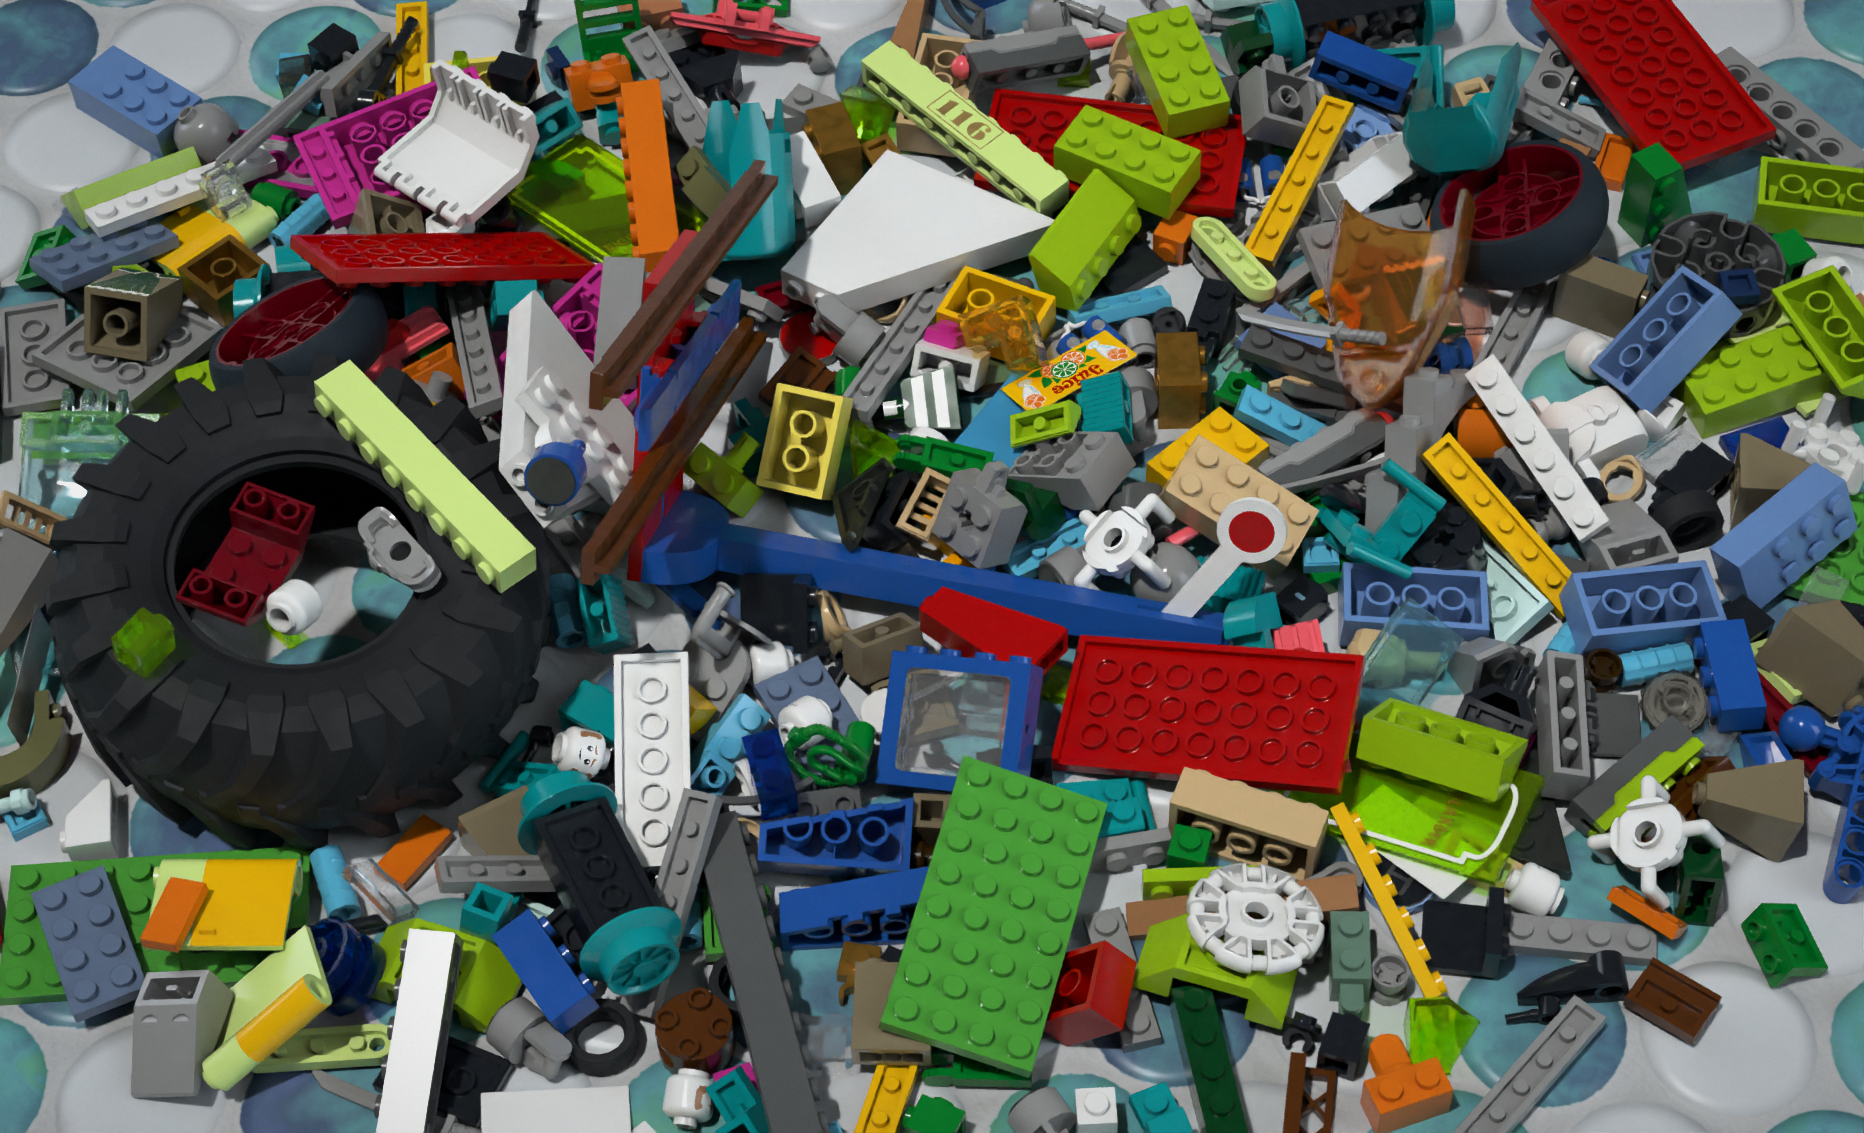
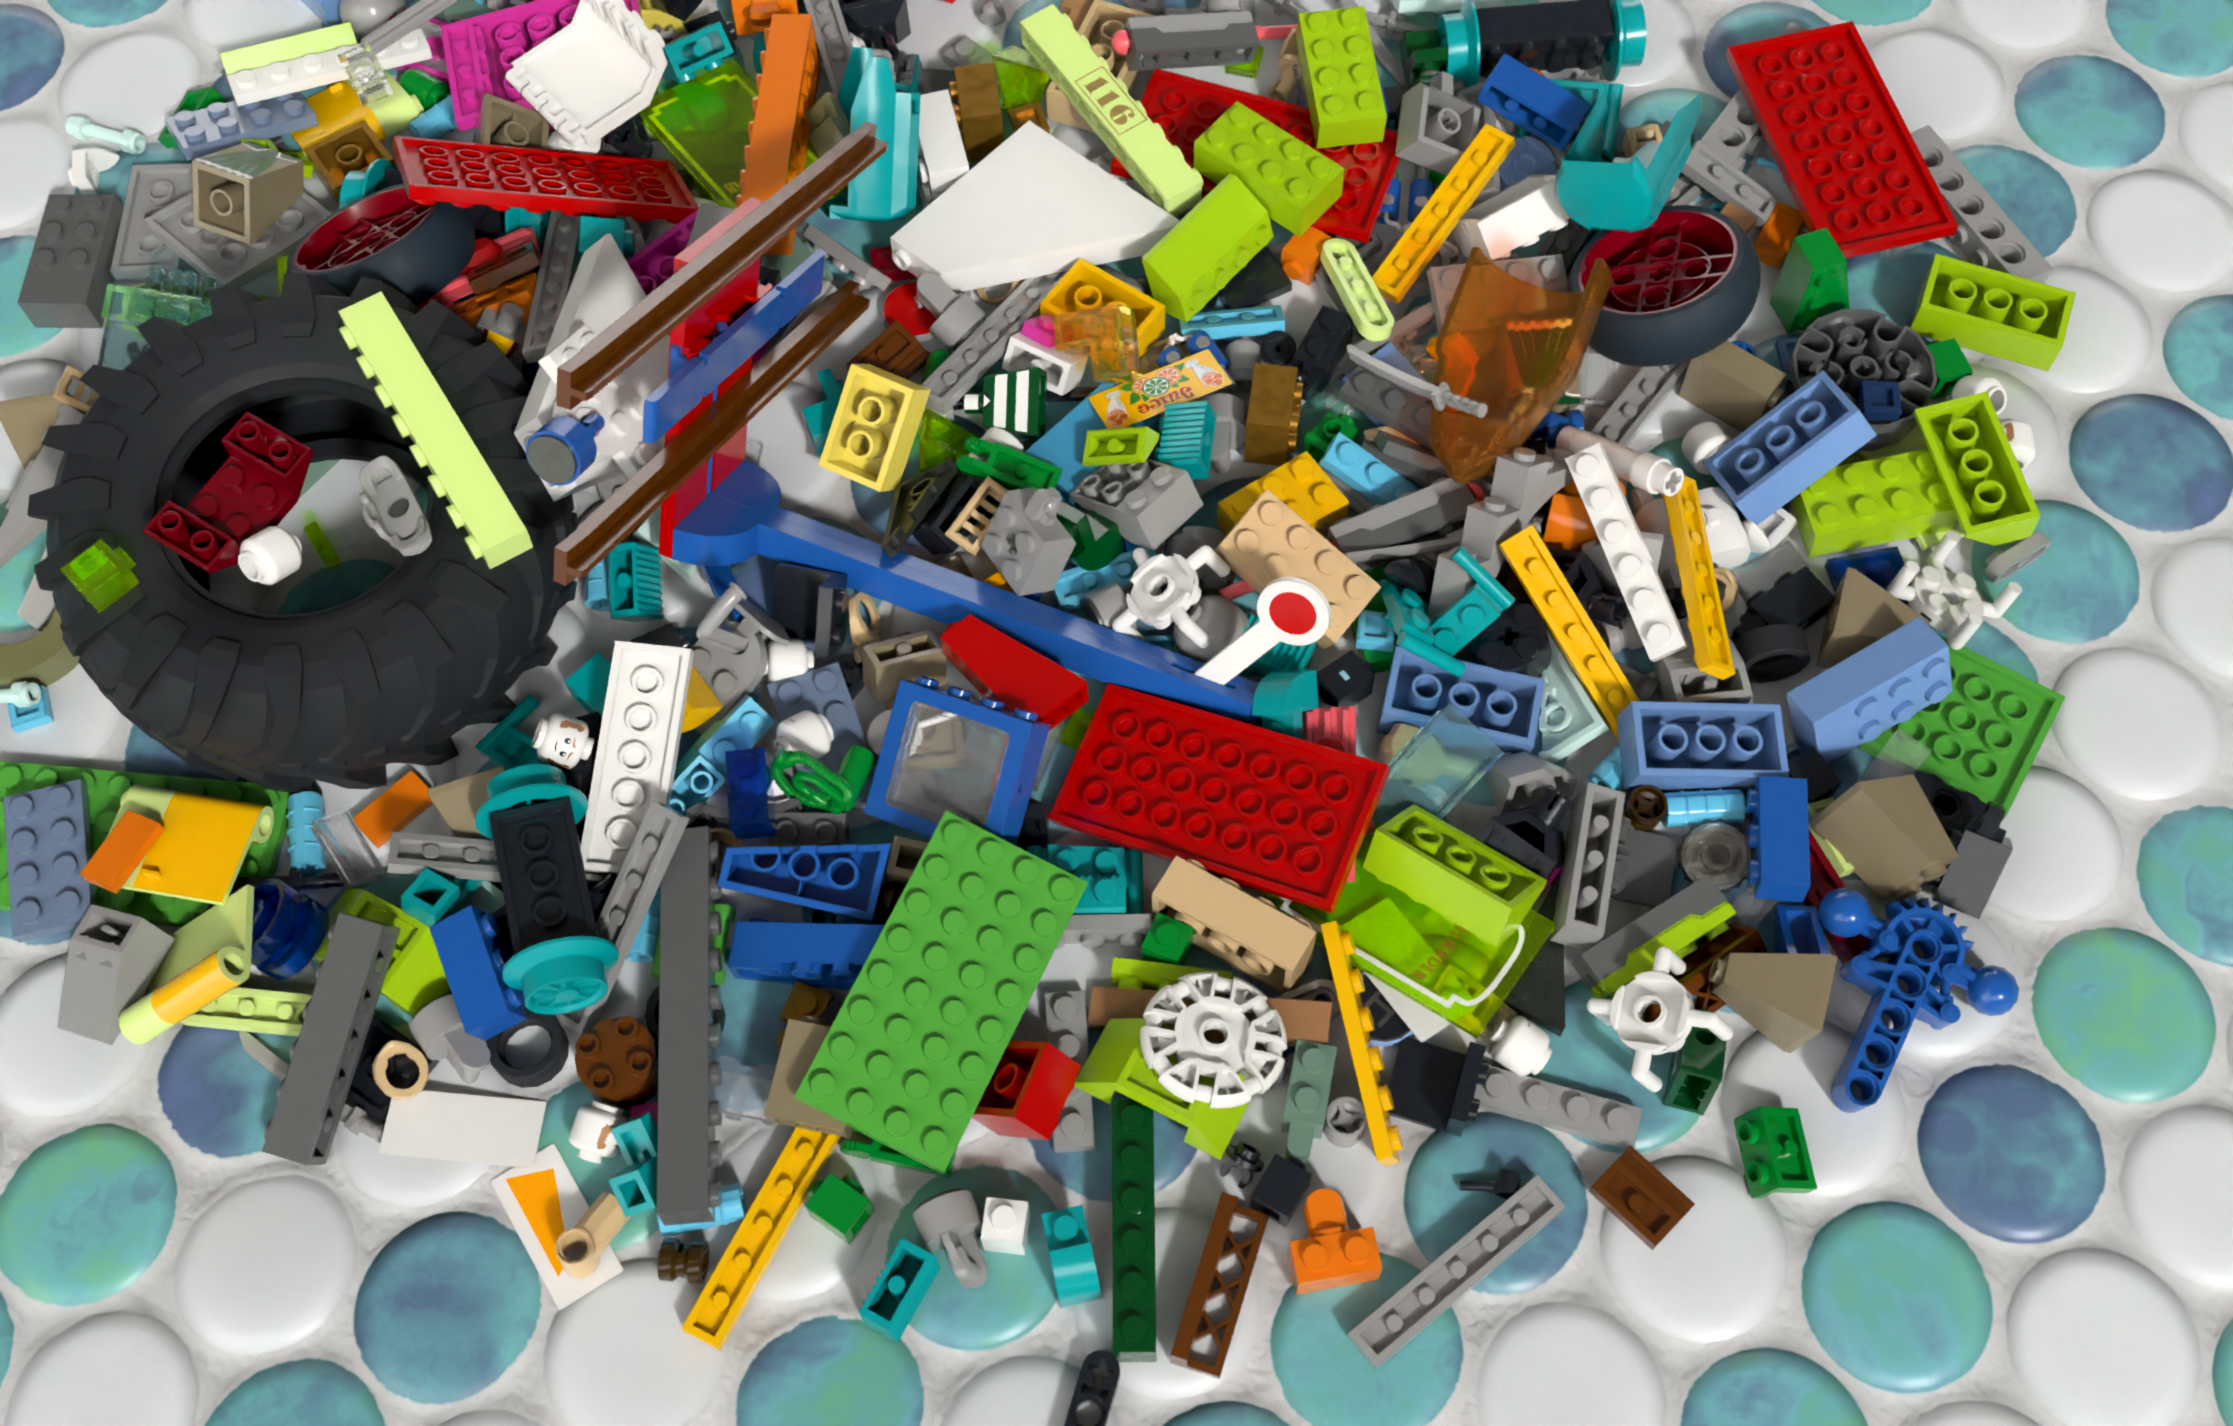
camera: 10 degrees right, 10 degrees up
white slope [59,779,119,861] -> none
black hand [522,725,554,762] -> none
lime brick [684,431,764,518] -> none
clear neon green slope [1403,997,1481,1075] -> none
black piece [1517,950,1629,1005] -> none
orange tile [1606,885,1688,940] -> none
none -> tan piece [372,1040,429,1100]
none -> reddish brown plate [468,241,541,295]
none -> white piece [1556,426,1684,497]
none -> yellow plate [1662,475,1735,680]

